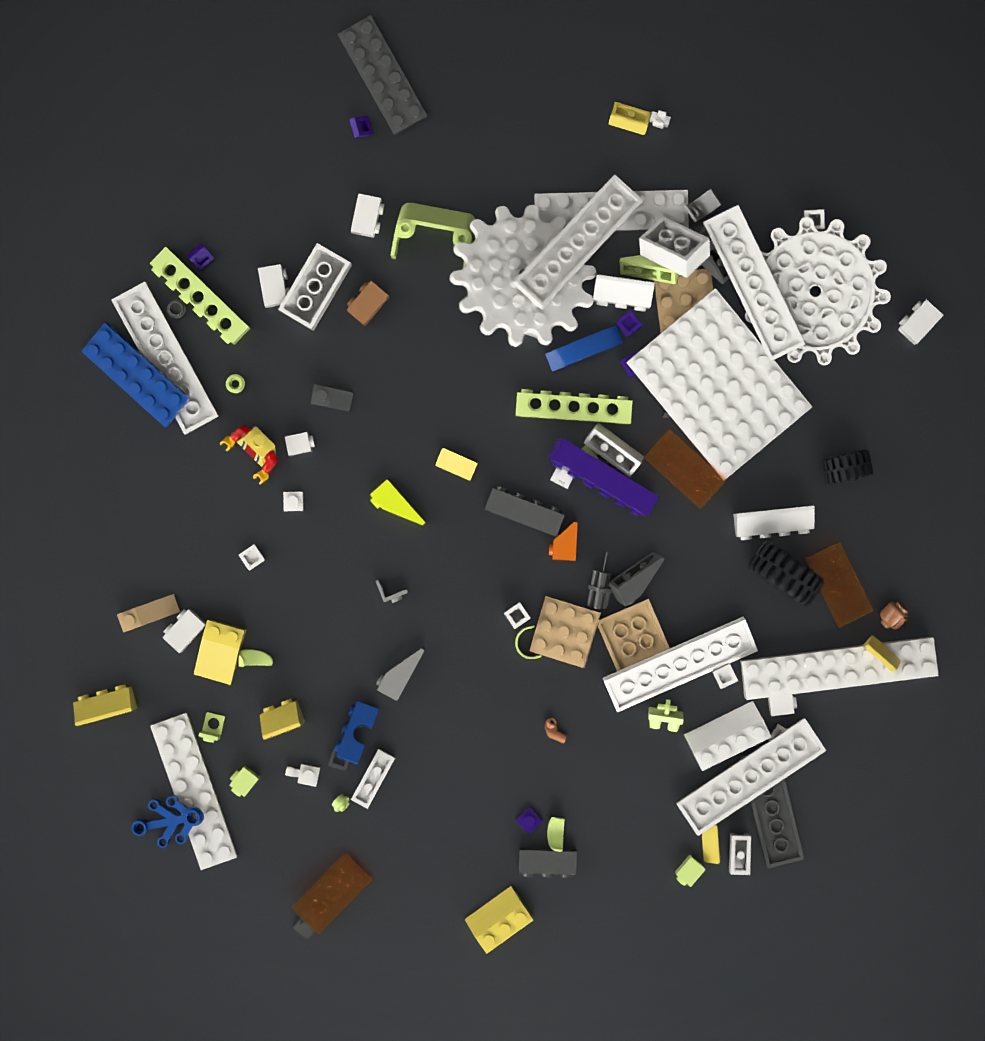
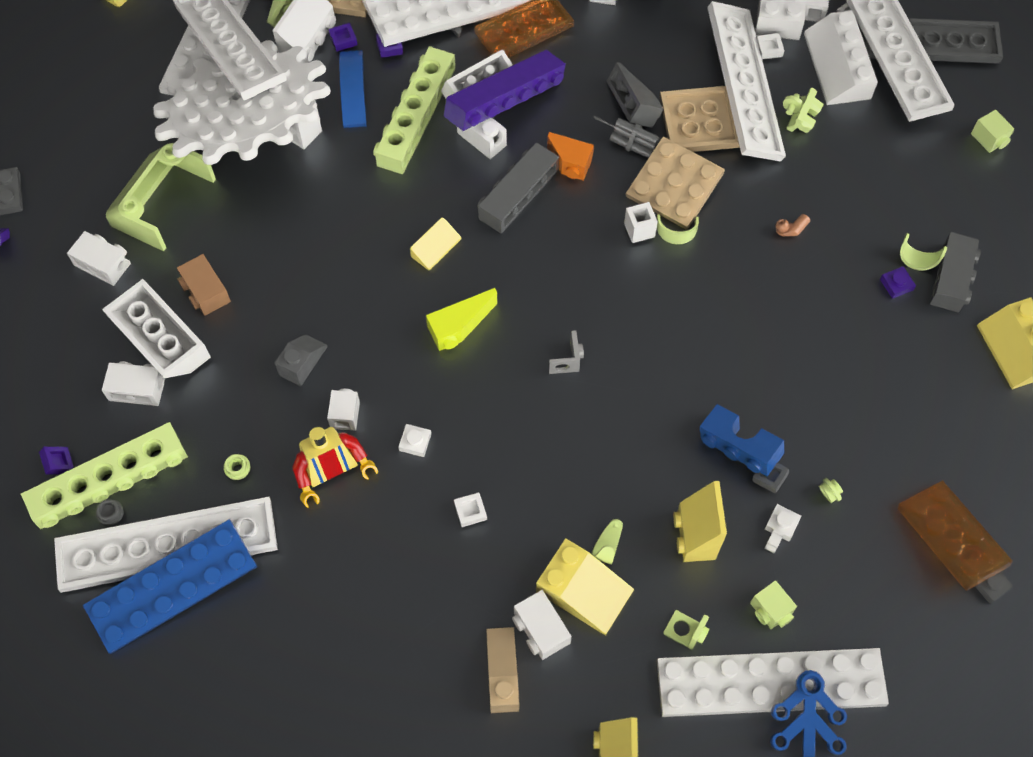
camera: 75 degrees left, 25 degrees down
white plate [351,749,395,809] -> none
light grey slope [376,648,425,701] -> none
light yellow slope [702,824,720,864] -> none
white brick [729,833,751,875] -> none

